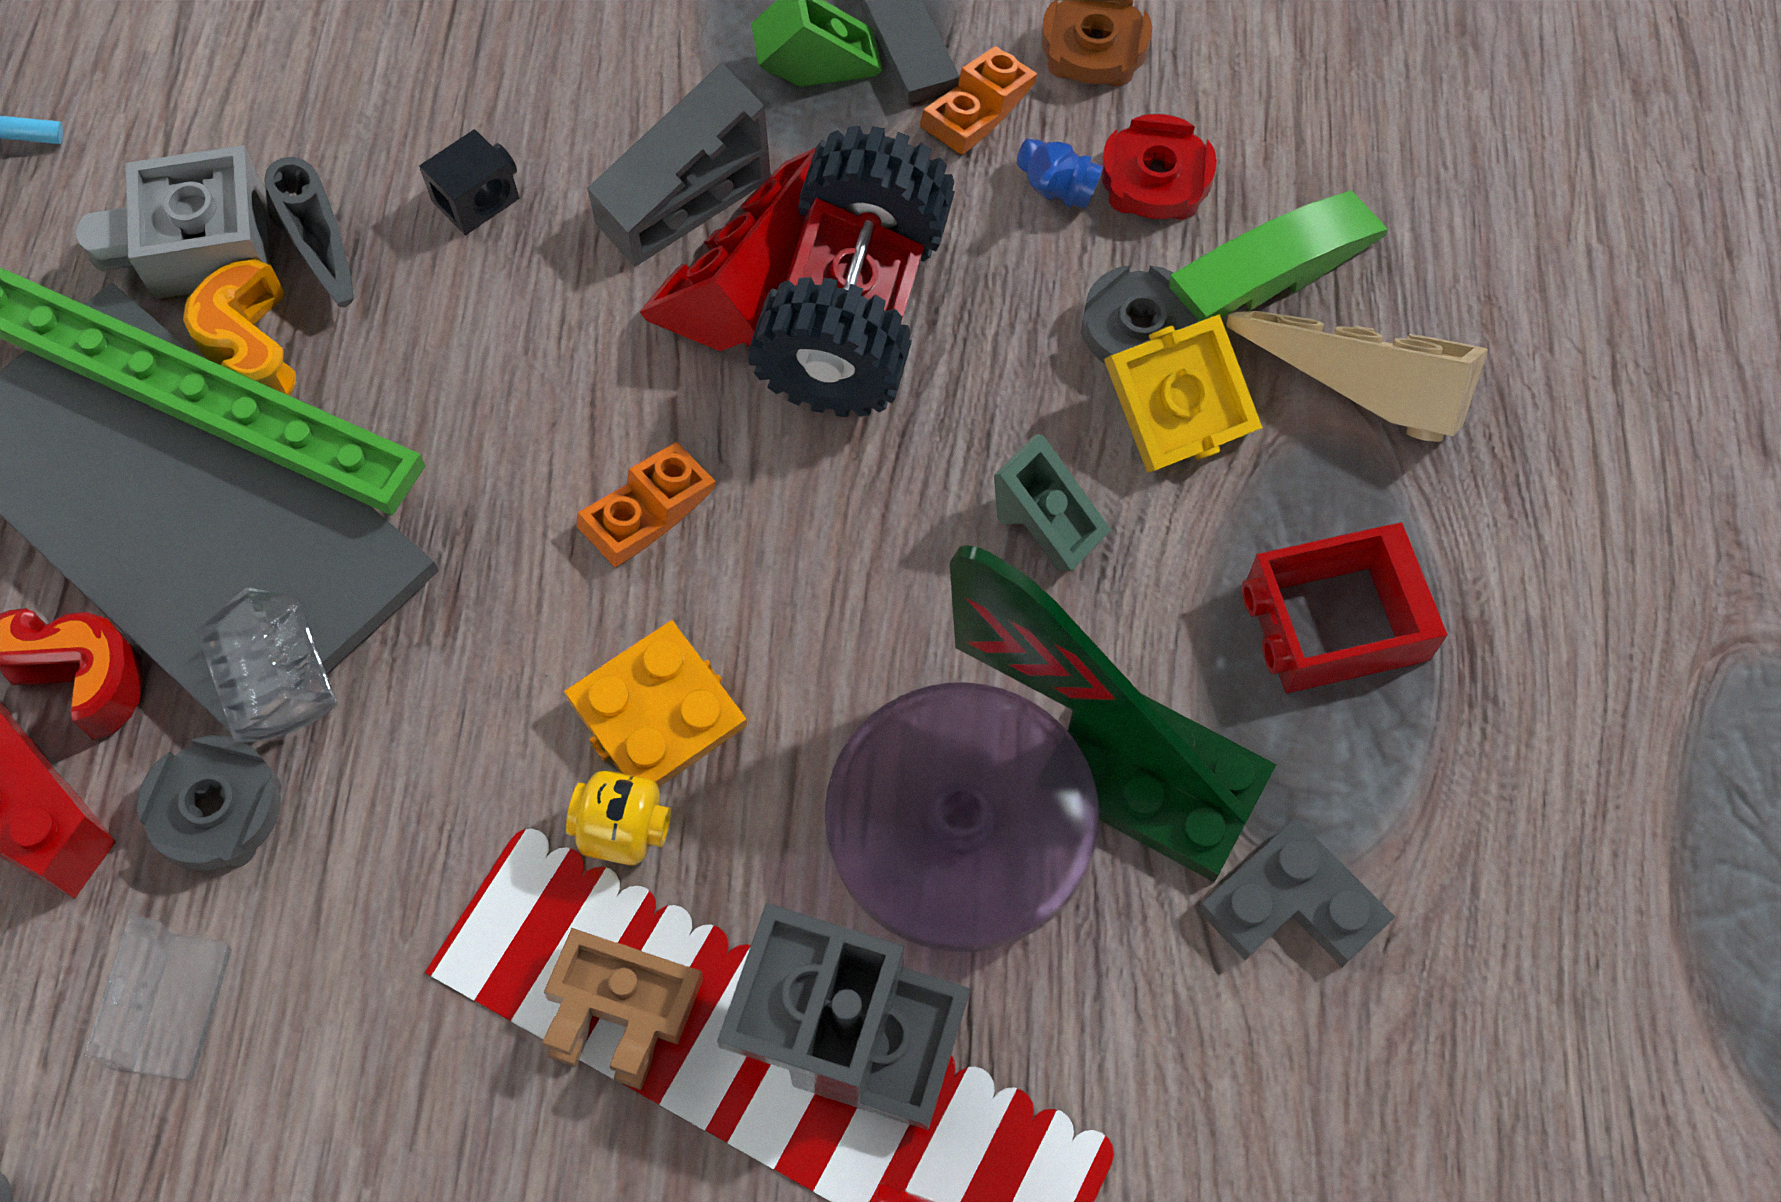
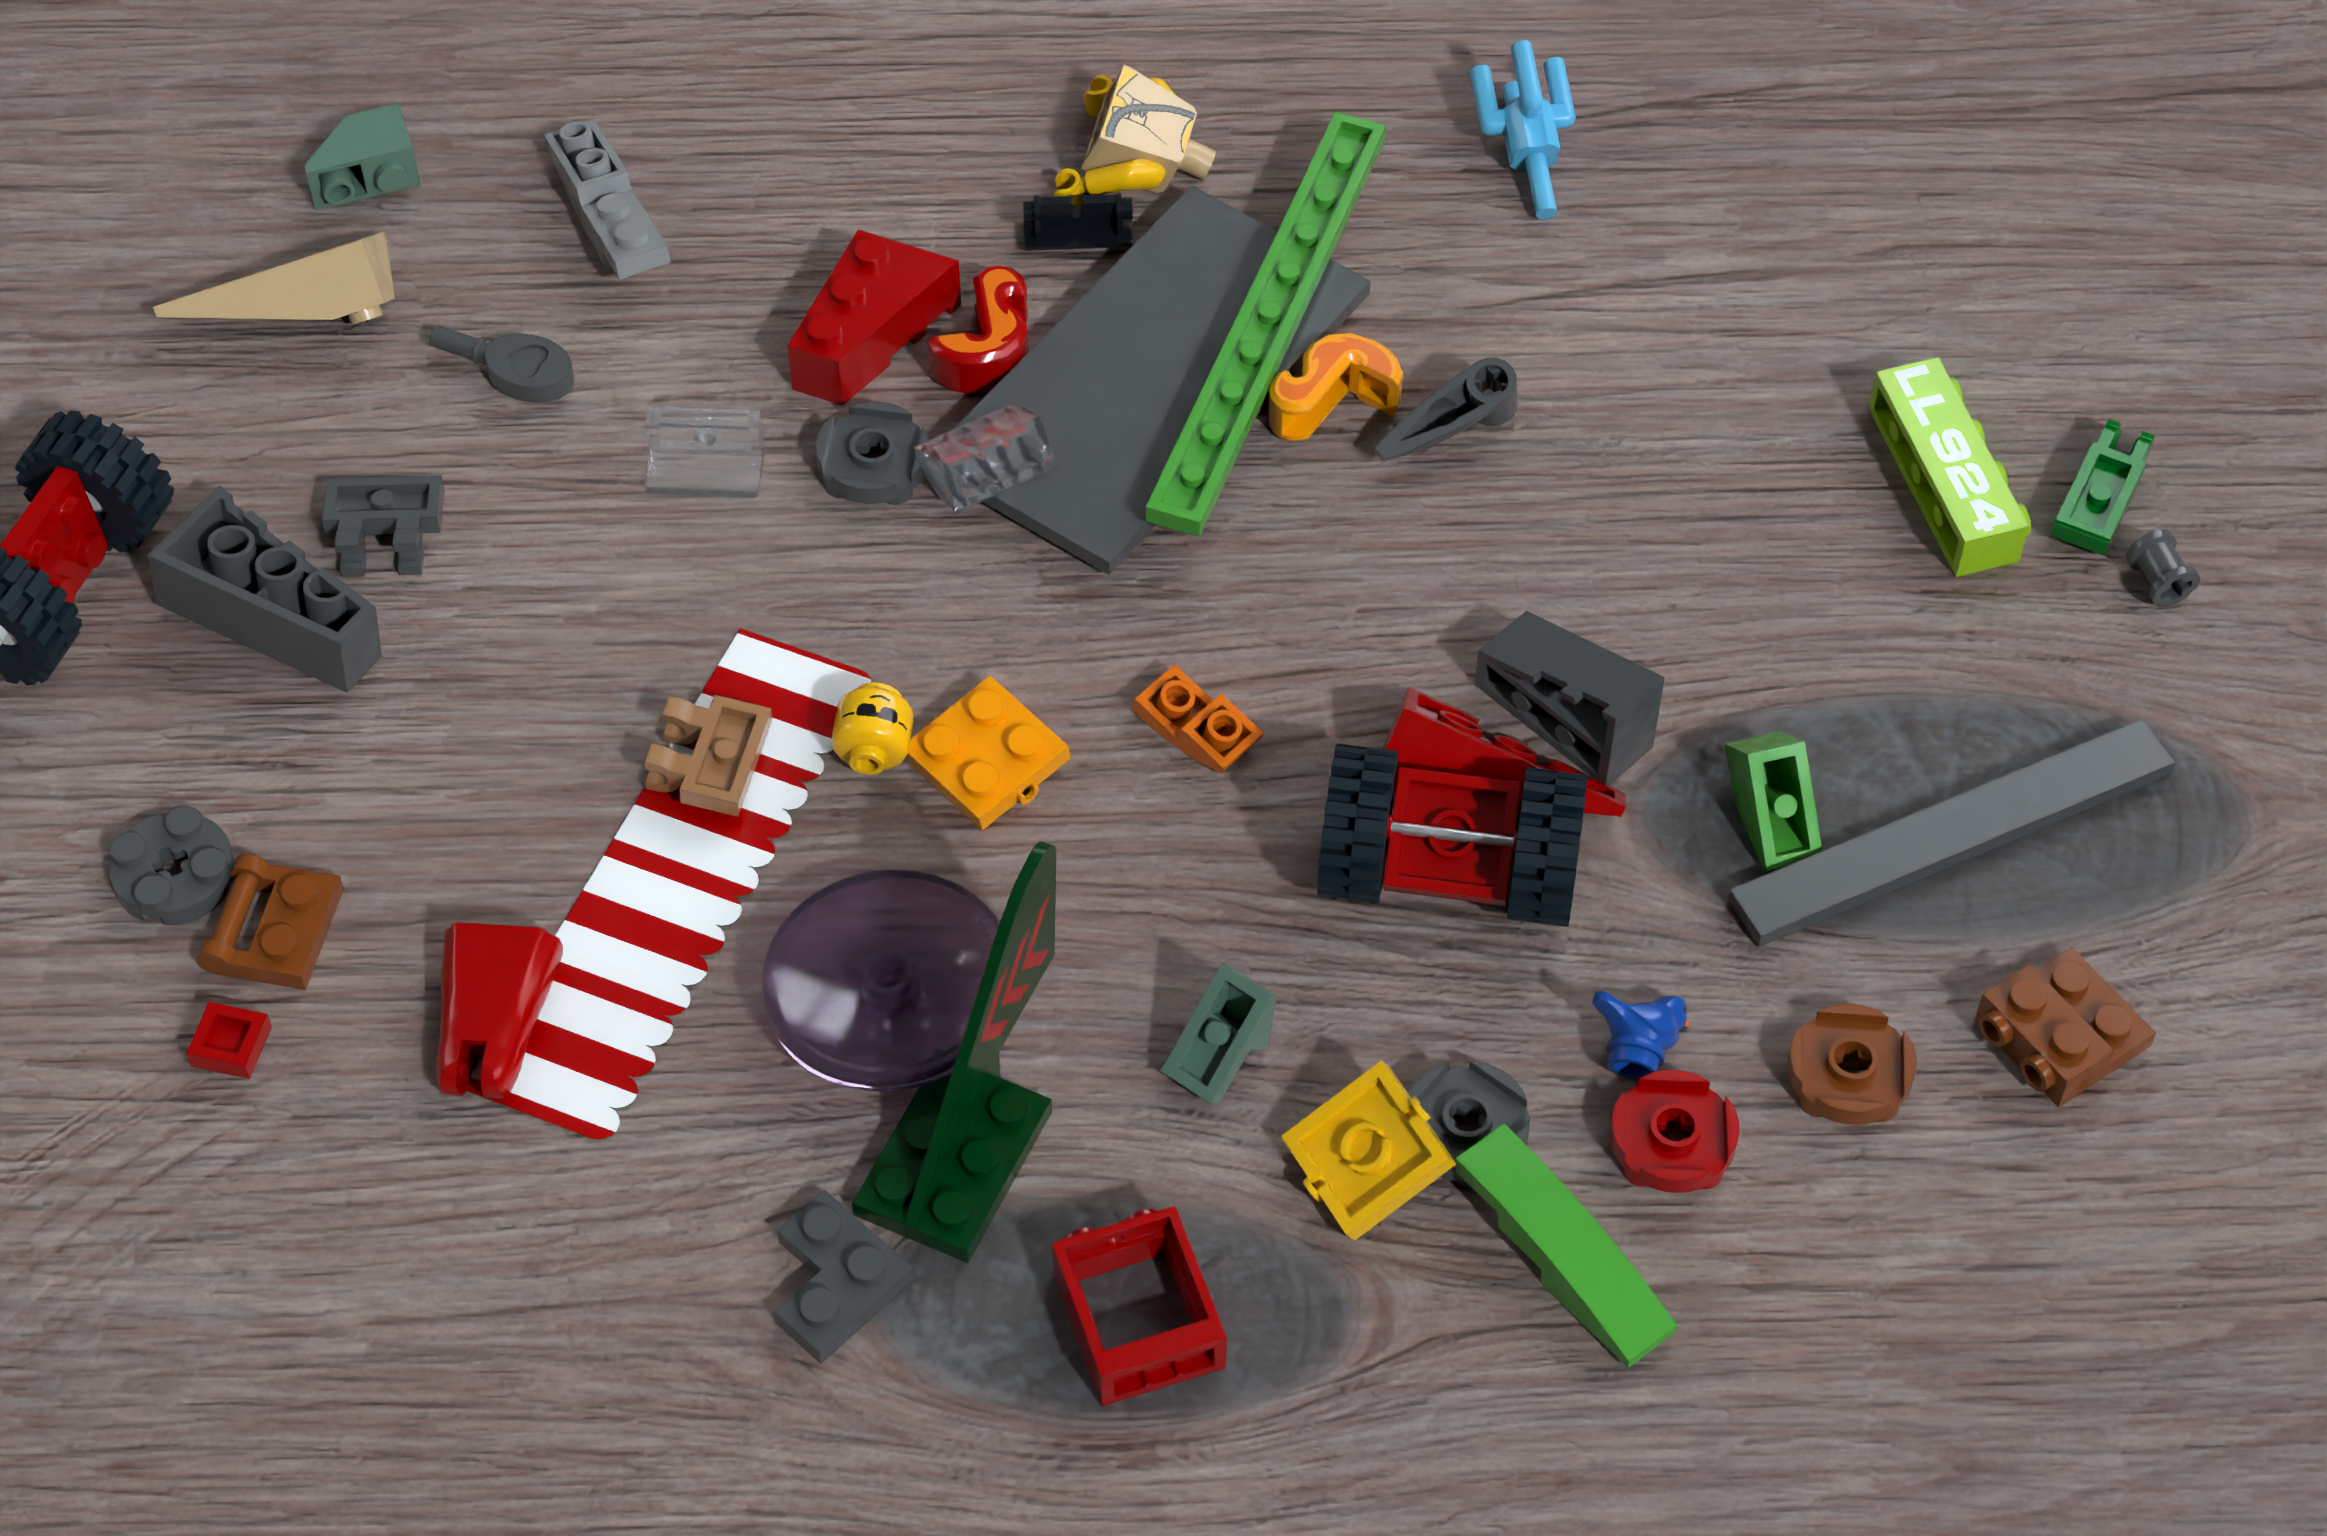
camera: 85 degrees right, 10 degrees down
light grey brick [76,145,270,300] -> none
black brick [419,129,520,236] -> none
dark grey bracket [717,903,970,1131] -> none
orange slope [920,46,1037,155] -> none
tan wedge [1226,309,1488,442] -> none

